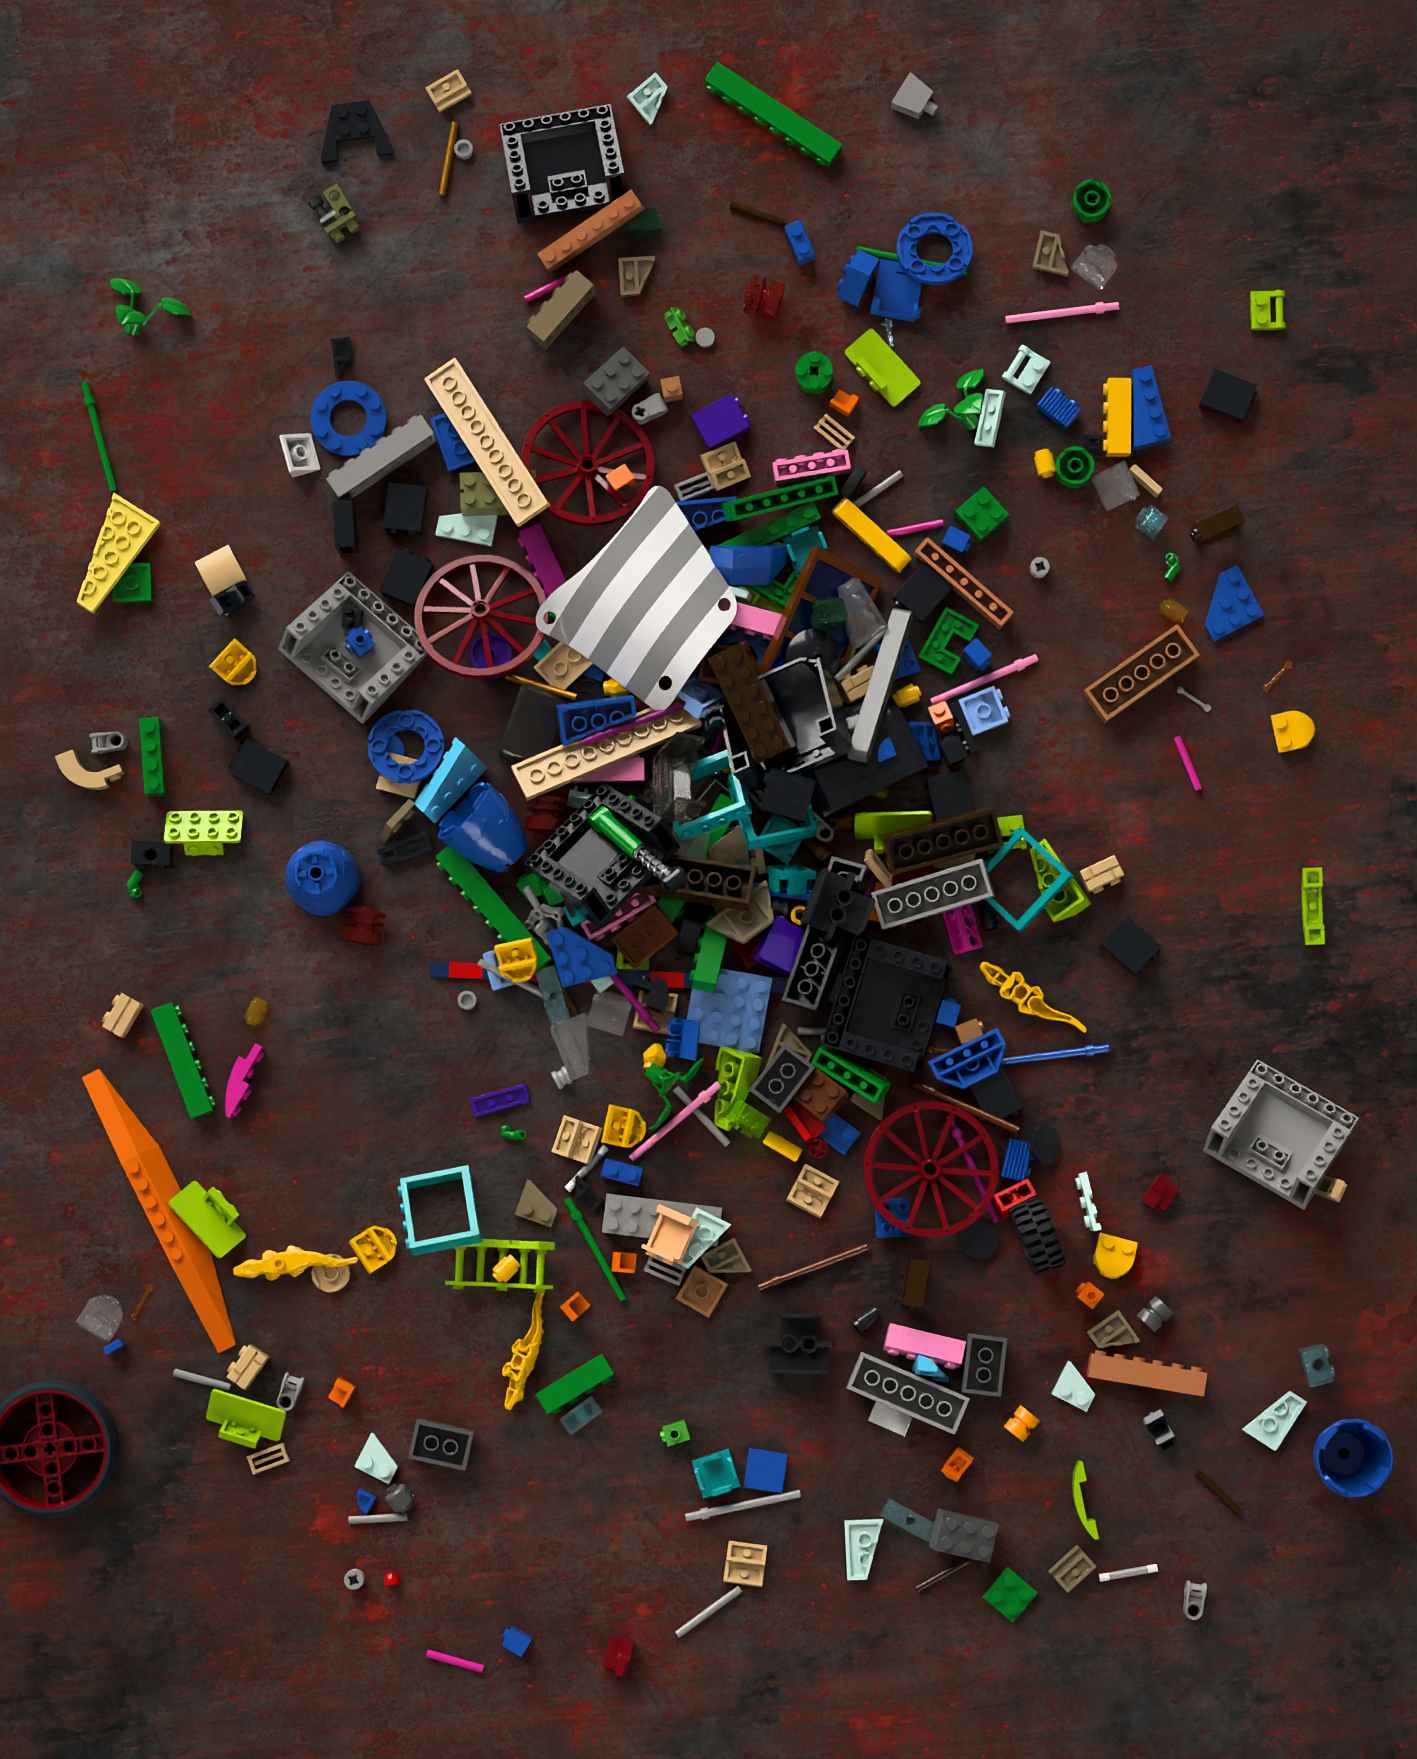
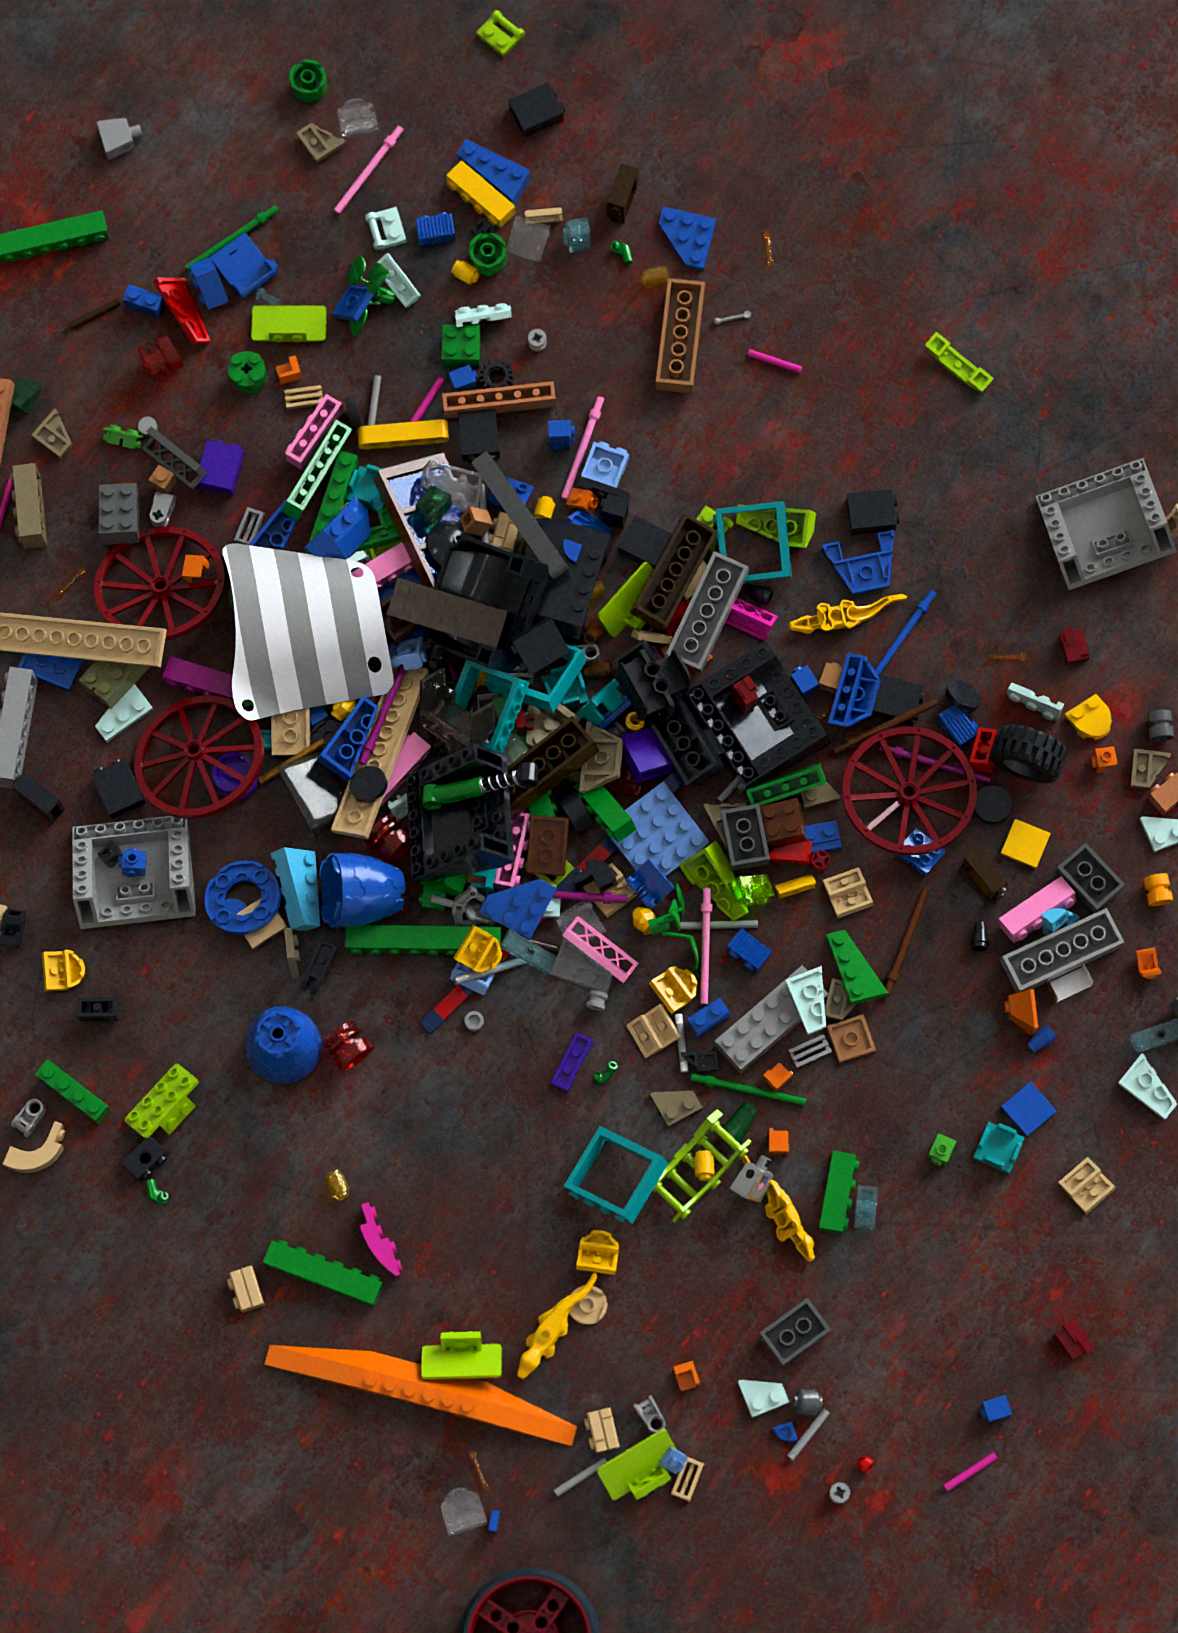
camera: 50 degrees left, 10 degrees down
black brick [228,739,289,796] -> none
black brick [383,482,428,537] -> none
light nougat panel [641,1204,699,1265] -> none
light grey bar [675,1585,743,1638] -> none
light grey bar [685,1490,801,1521] -> none
tan slope [700,441,751,491] -> none
black piece [763,1313,836,1375] -> none
blue plate [896,213,973,285] -> none
green plate [918,607,979,675] -> none
tan brick [1078,855,1124,894] -> none
yellow slope [1271,711,1315,753] -> none
none -> clear orange hinge [56,566,86,597]
none -> dark grey fence [142,426,207,490]
none -> red wing [153,277,211,345]
none -> blue tile [331,285,375,321]
none -> black tile [349,766,388,803]
none -> light aqua wing [455,303,511,327]
none -> medium nougat brick [460,506,493,537]
none -> black tyre [480,359,513,389]
none -> dark red tile [516,710,535,735]
none -> bright pink fence [562,916,639,983]
none -> medium blue tile [659,1446,687,1474]
none -> dark green plant [722,1102,758,1145]
none -> blue brick [727,928,772,972]
none -> light grey torso [730,1155,773,1203]
none -> dark red piece [731,675,759,713]
none -> blue wing [822,530,894,596]
none -> green wing [826,930,888,1005]
none -> clear orange hinge [988,652,1027,661]
none -> yellow tile [1000,819,1051,869]
none -> orange slope [1004,989,1038,1036]
none -> blue cone [1027,1025,1056,1052]

